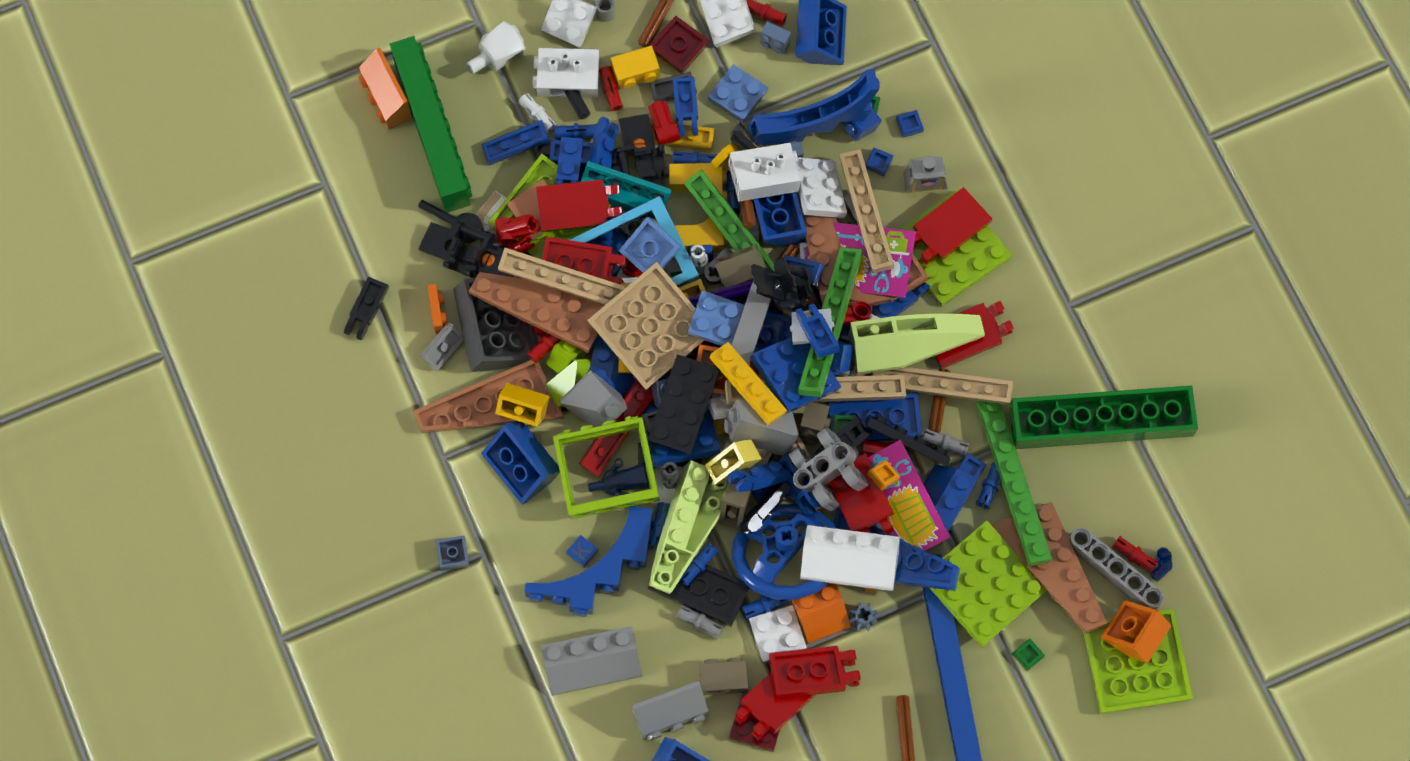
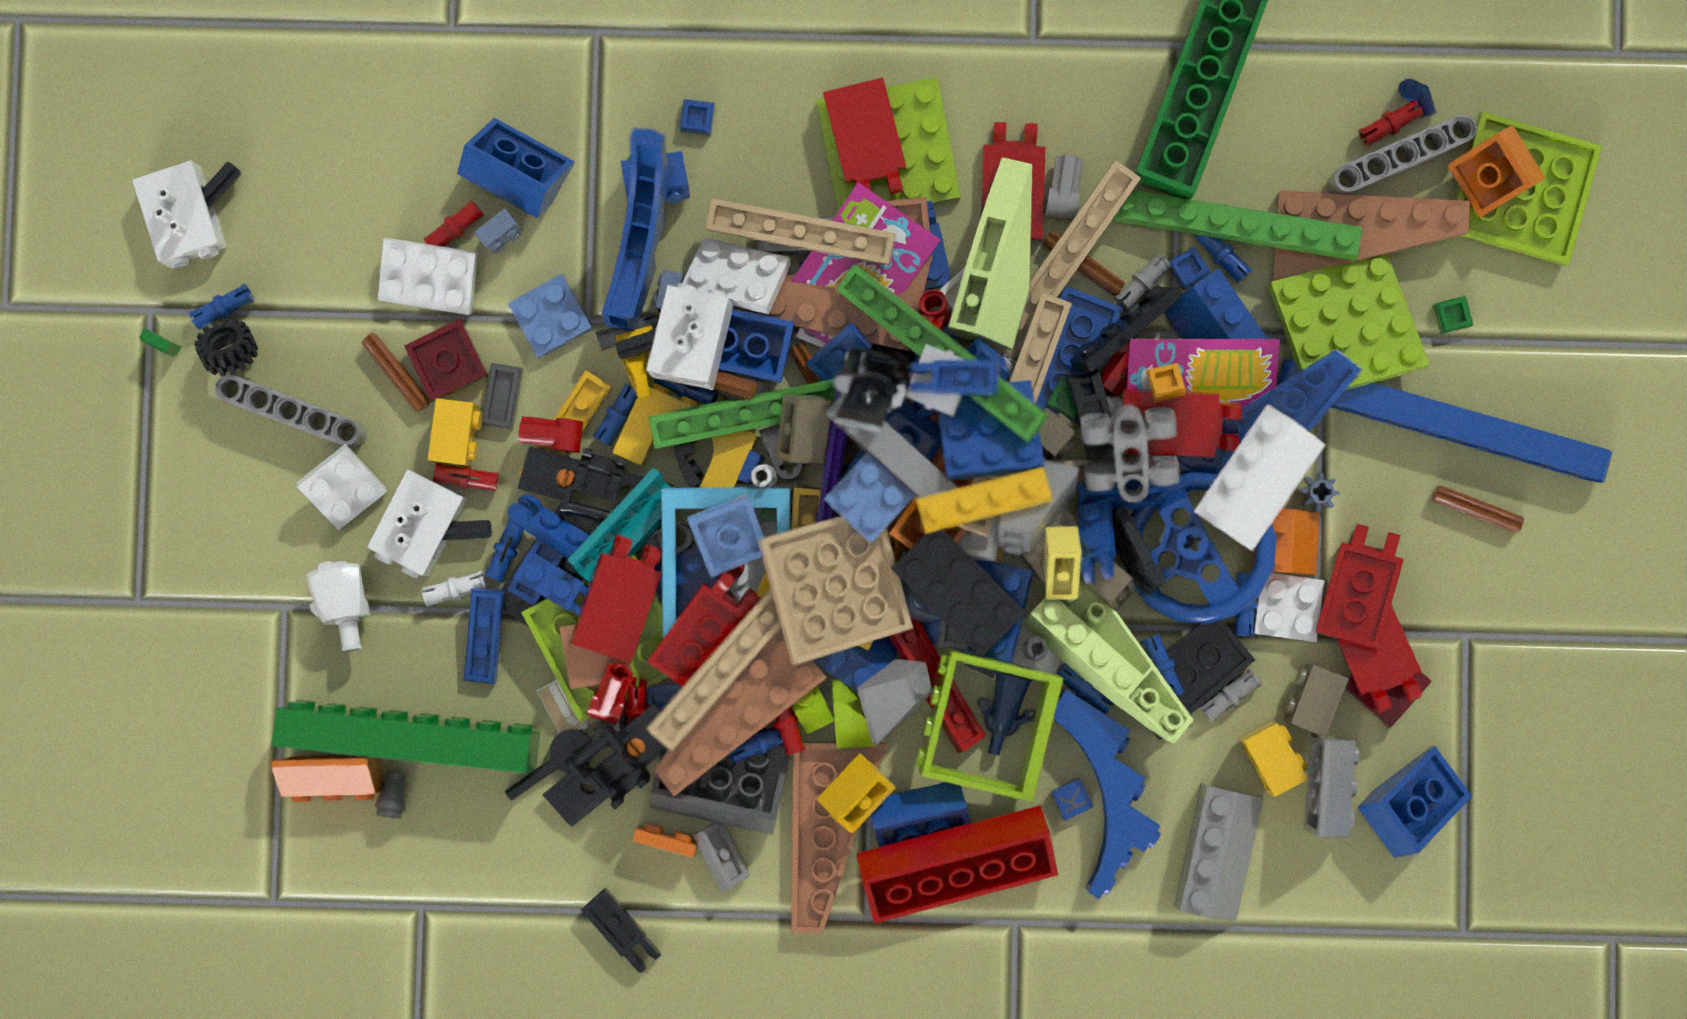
camera: 55 degrees left, 15 degrees up
sand blue piece [436,536,470,571] -> none
blue hinge [673,77,698,137] -> none
blue tile [865,147,894,177] -> none
light grey torso [904,156,948,193] -> none
none -> dark grey cone [374,772,406,819]
none -> black slope [673,440,704,488]
none -> blue pin [729,726,783,764]
none -> red brick [856,805,1059,924]
none -> light grey piece [1044,155,1083,220]
none -> yellow brick [1238,721,1308,797]

